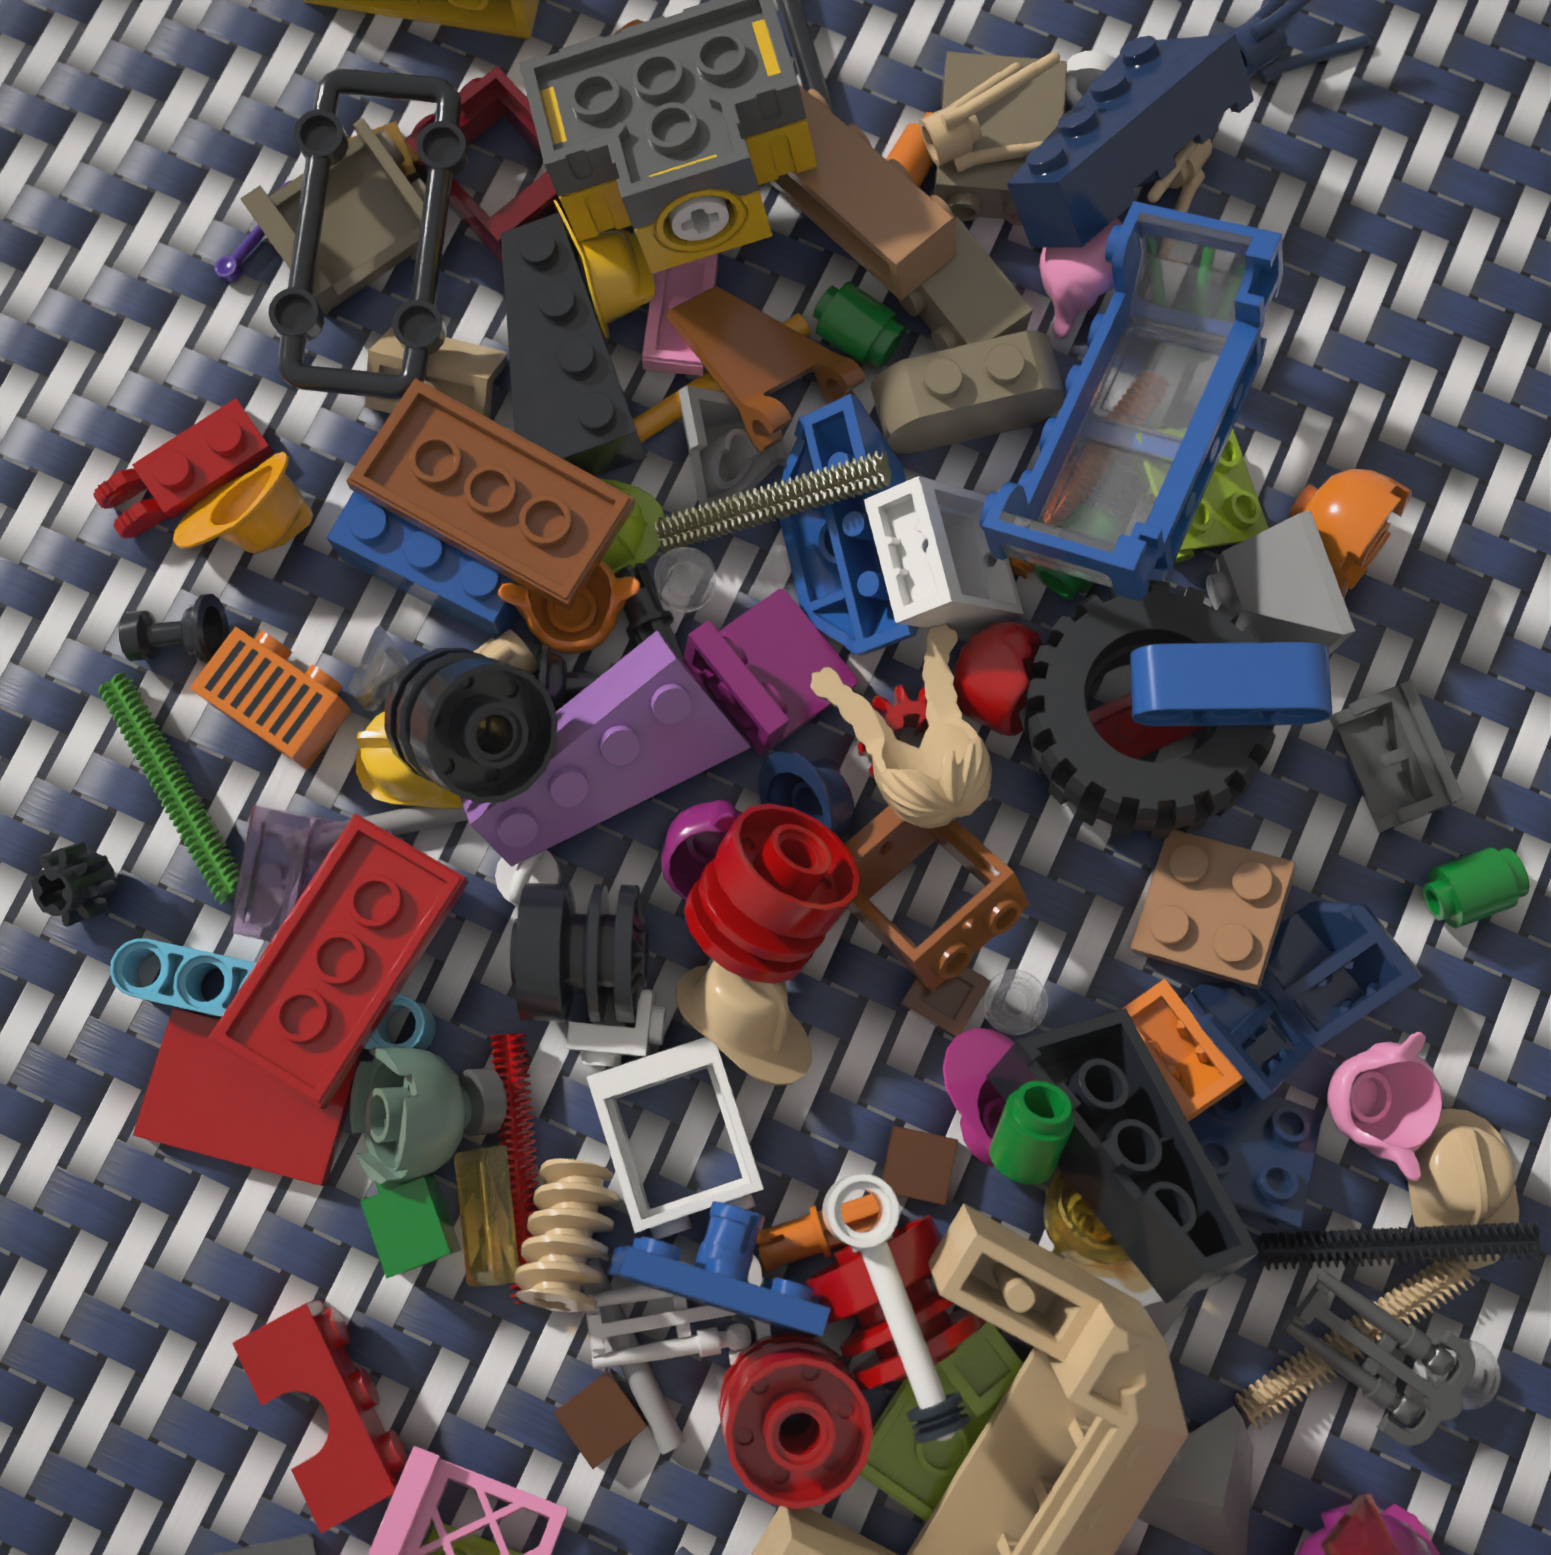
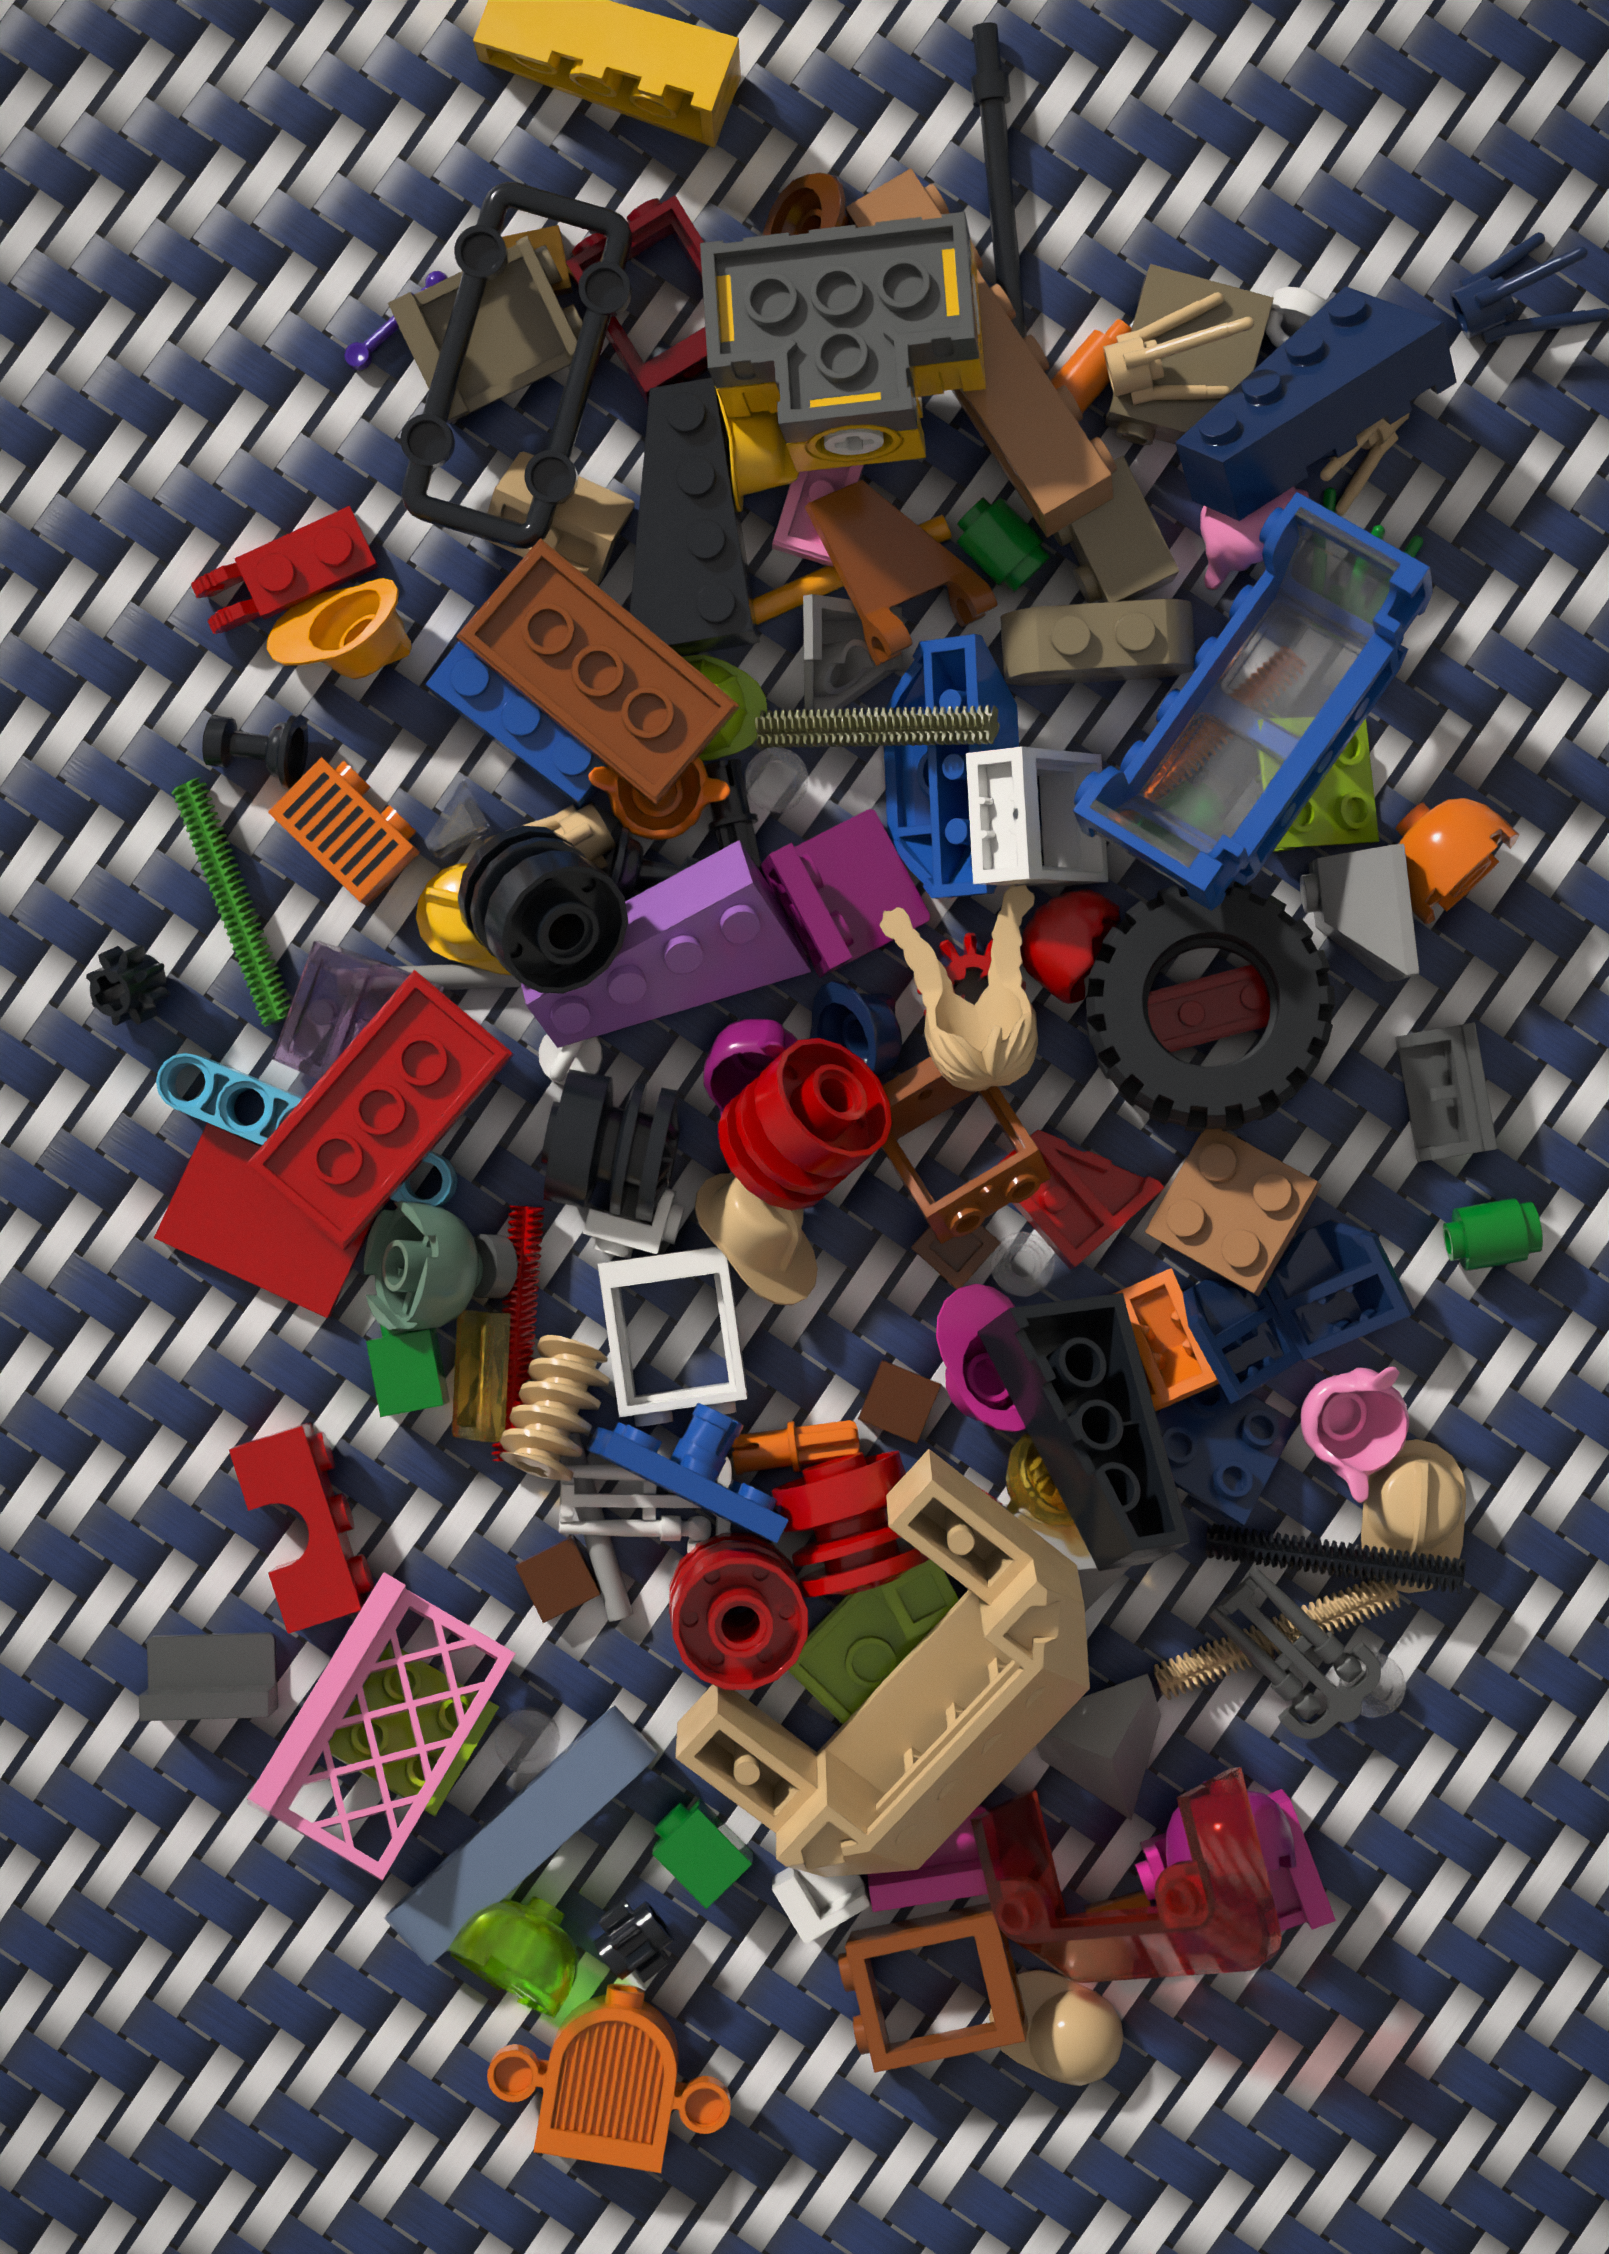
camera: 10 degrees right, 10 degrees up
white piece [823,1174,971,1443] -> none
green brick [989,1081,1074,1184] -> none
blue beam [1130,642,1333,726] -> none
none -> red wing [995,1129,1165,1269]

